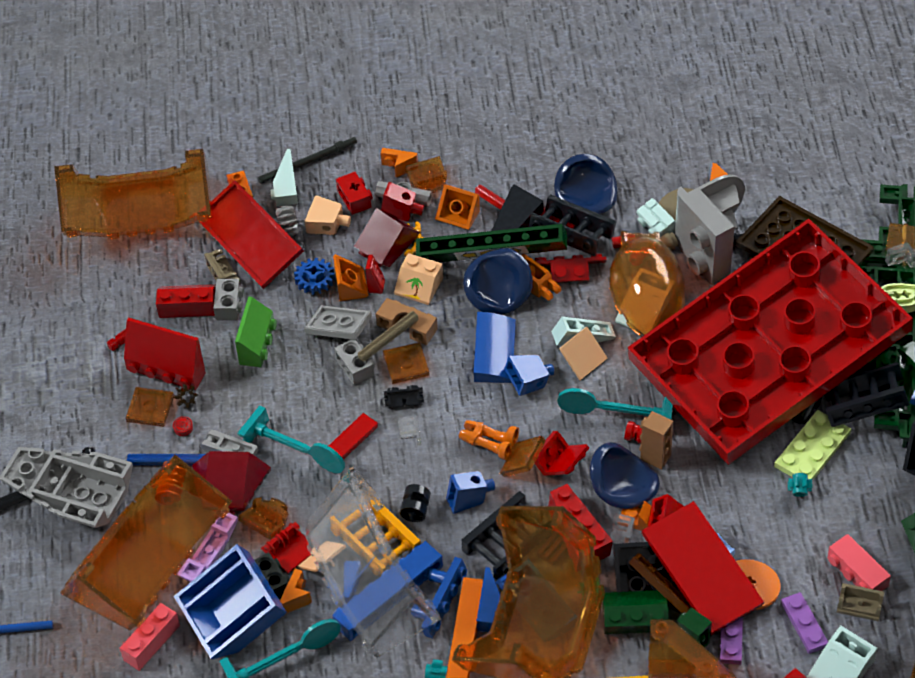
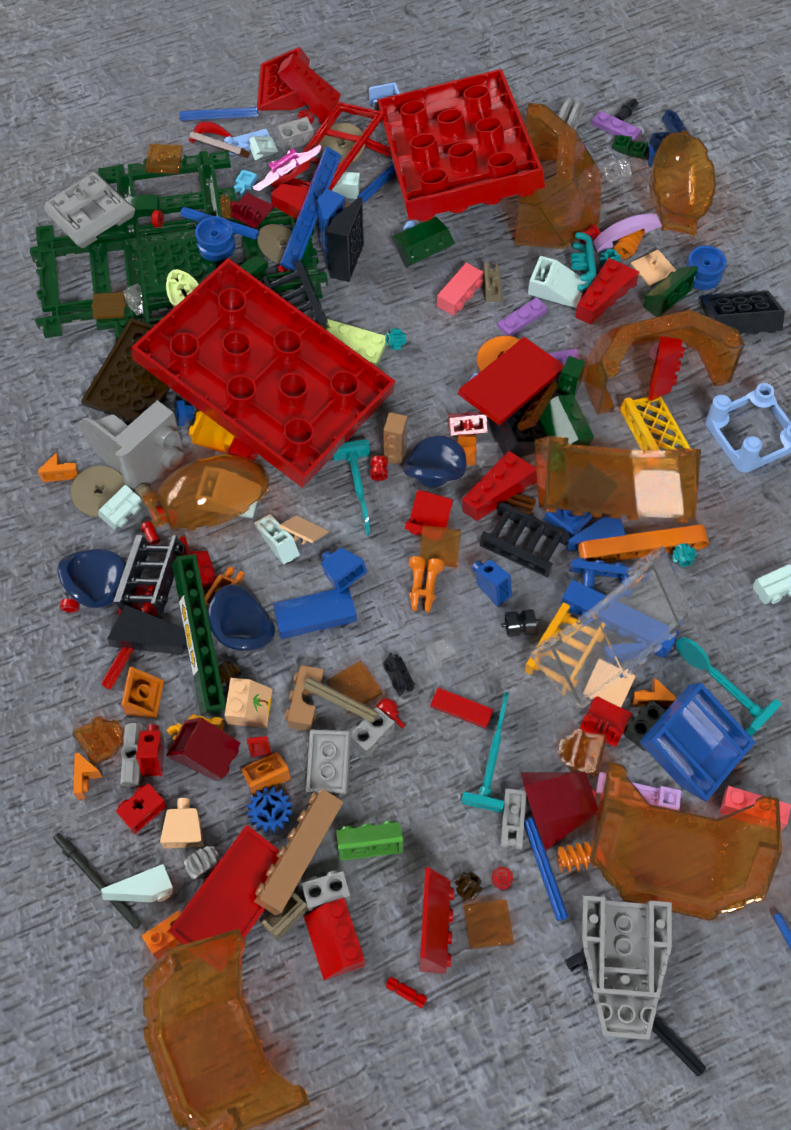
camera: 110 degrees left, 10 degrees up
none -> dark brown gear [218,661,241,686]
none -> medium nougat brick [254,788,343,915]
none -> red piece [375,698,406,729]

